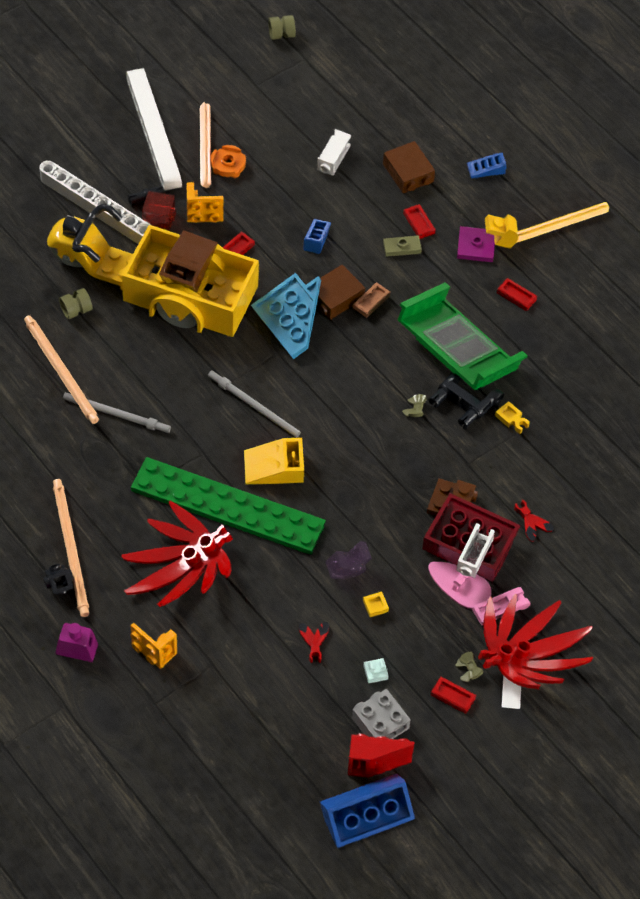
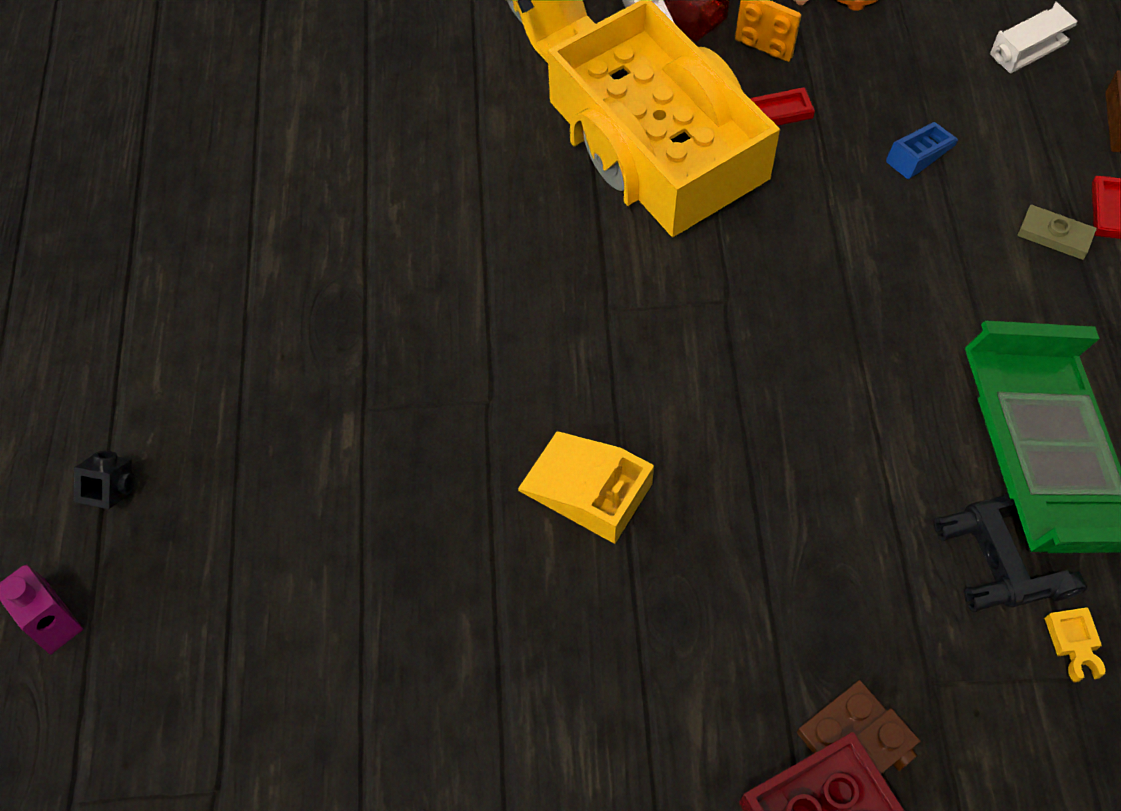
camera: 40 degrees right, 5 degrees up
light nougat piece [24,316,99,424] -> none
light nougat piece [53,479,89,617] -> none
olive wheel [59,288,93,320] -> none
light grey bar [63,392,171,433] -> none
red plant [121,501,233,607] -> none
light orange bracket [130,623,177,669] -> none
green plate [131,457,326,555] -> none
reddish brown slope [159,230,218,293] -> none
light grey bar [208,371,301,438] -> none
dark azure wing [251,273,321,359] -> none
reddish brown brick [317,264,365,320] -> none
clear purple brick [326,541,372,579] -> none
nougat plate [353,282,391,318] -> none
olive piece [402,394,427,417] -> none

